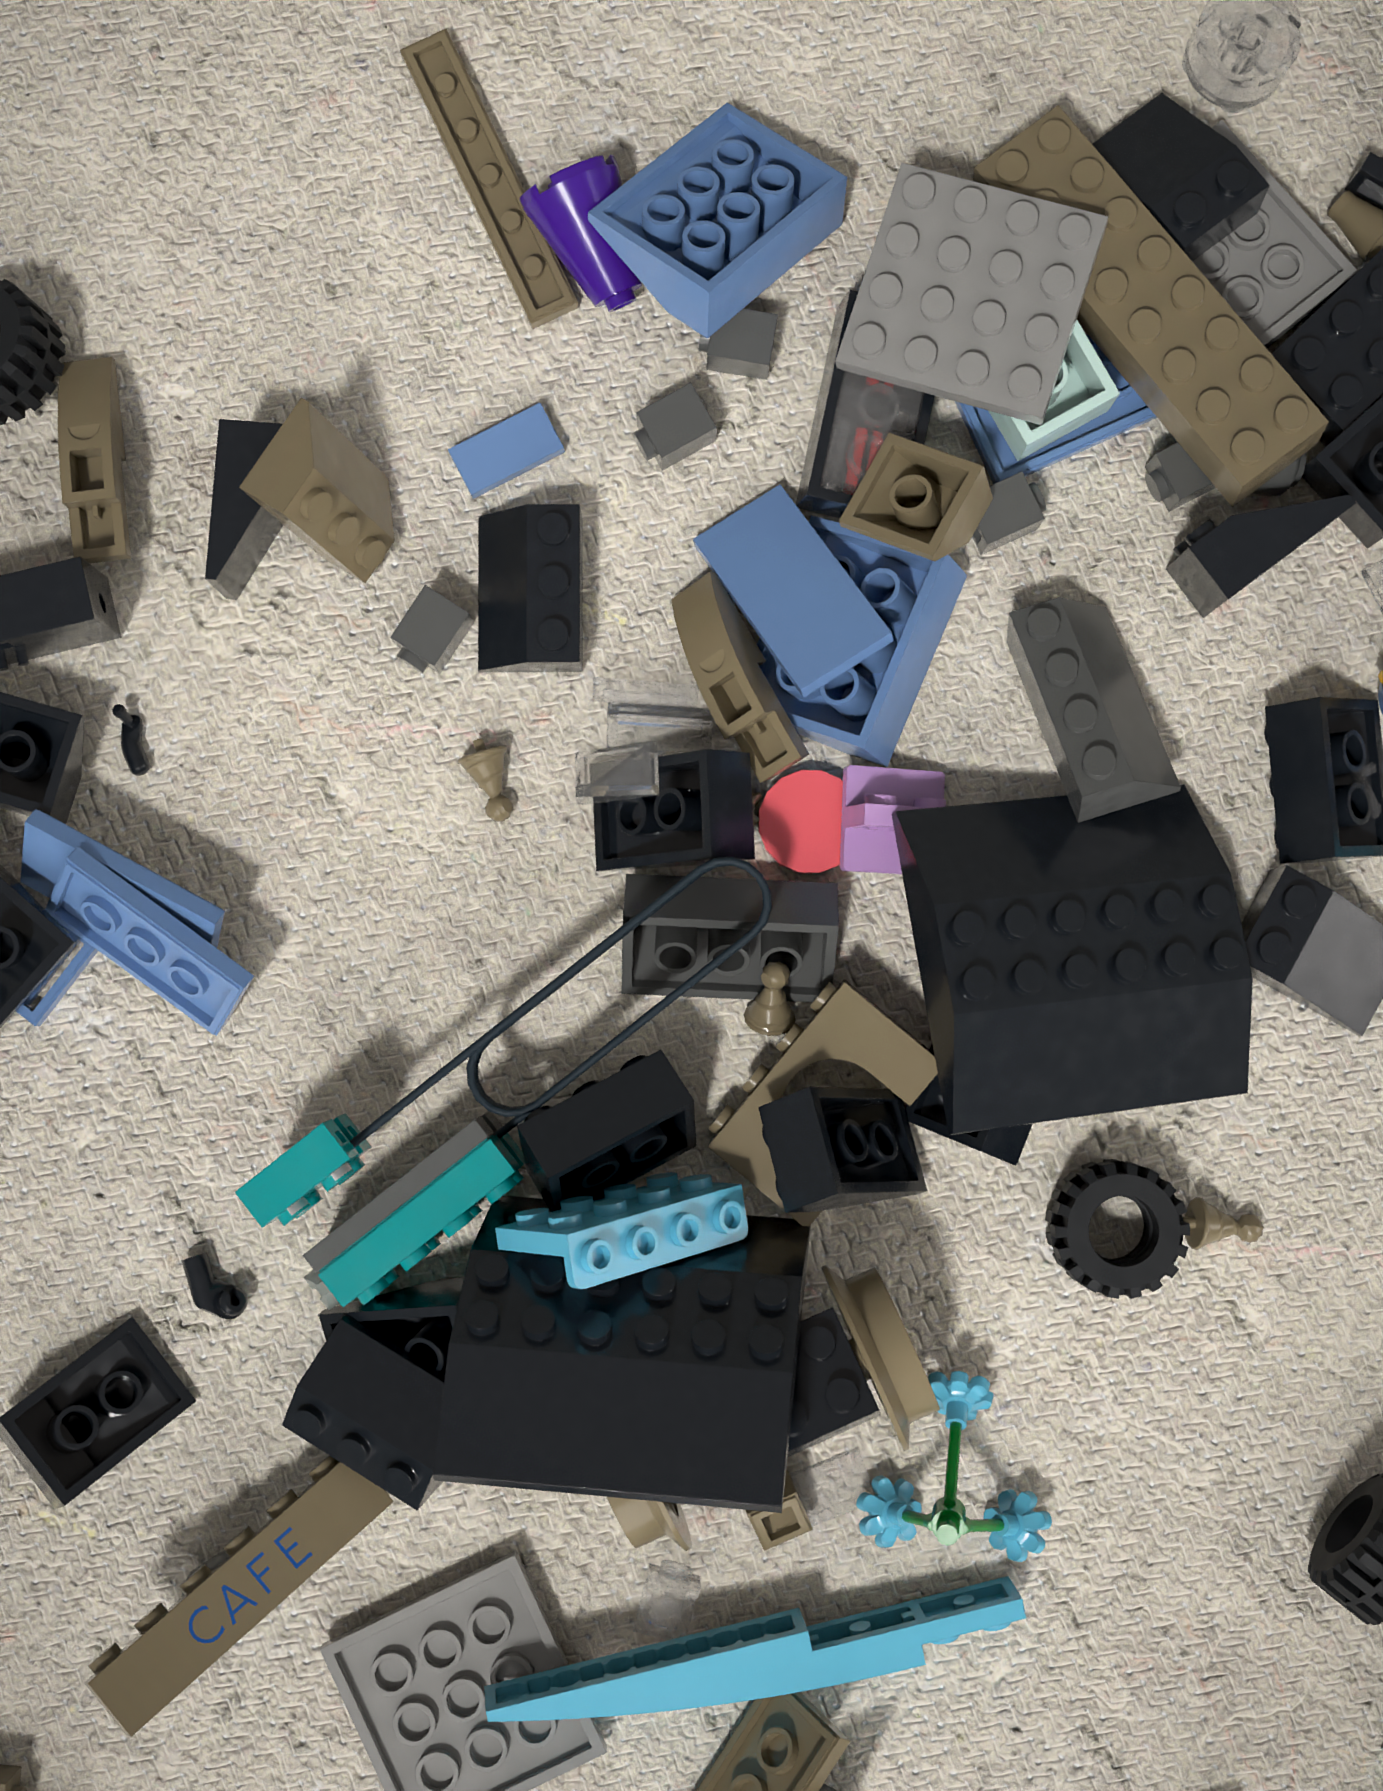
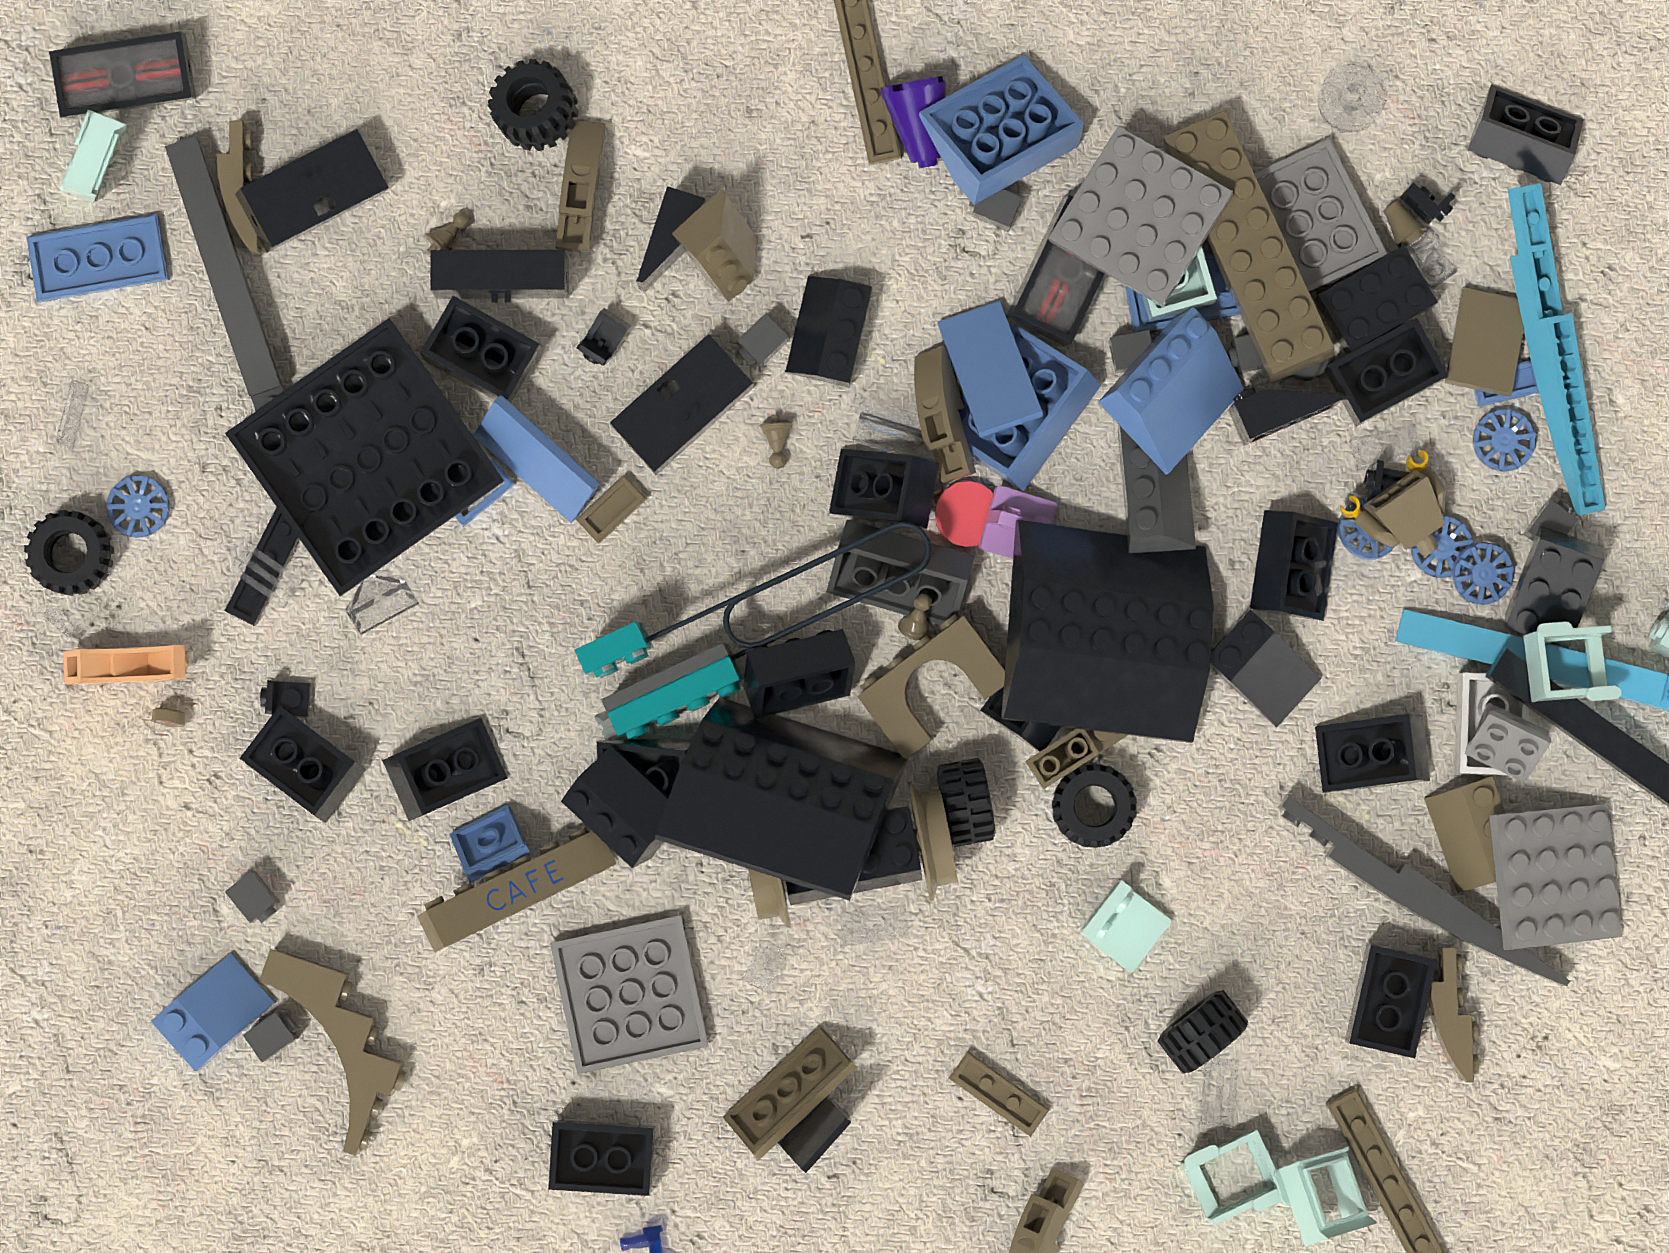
camera: 20 degrees right, 0 degrees up
medium blue tile [45,846,254,1036] -> none
black piece [112,704,150,776] -> none
black arm [181,1252,248,1319] -> none
medium blue tile [448,403,565,499] -> none
medium azure slope [484,1576,1026,1722] -> none
medium azure bracket [495,1172,748,1289] -> none
clear slope [575,741,659,805] -> none
dark grey brick [632,382,717,471] -> none
dark tan slope [746,1469,813,1551] -> none
black slope [758,1086,928,1213] -> none
dark tan slope [839,433,993,561] -> none
medium azure plant [856,1371,1052,1562] -> none
black slope [1092,93,1270,261] -> none
dark tan piece [1183,1197,1264,1250] -> none
none -> medium blue tile [449,804,530,882]
none -> dark tan tile [576,475,647,544]
none -> black bracket [577,308,632,366]
none -> black brick [610,334,754,475]
none -> black tyre [937,758,996,847]
none -> dark tan tile [949,1051,1050,1137]
none -> dark tan slope [1025,729,1128,789]
none -> light aqua bracket [1079,880,1171,973]
none -> medium blue slope [1098,307,1244,475]

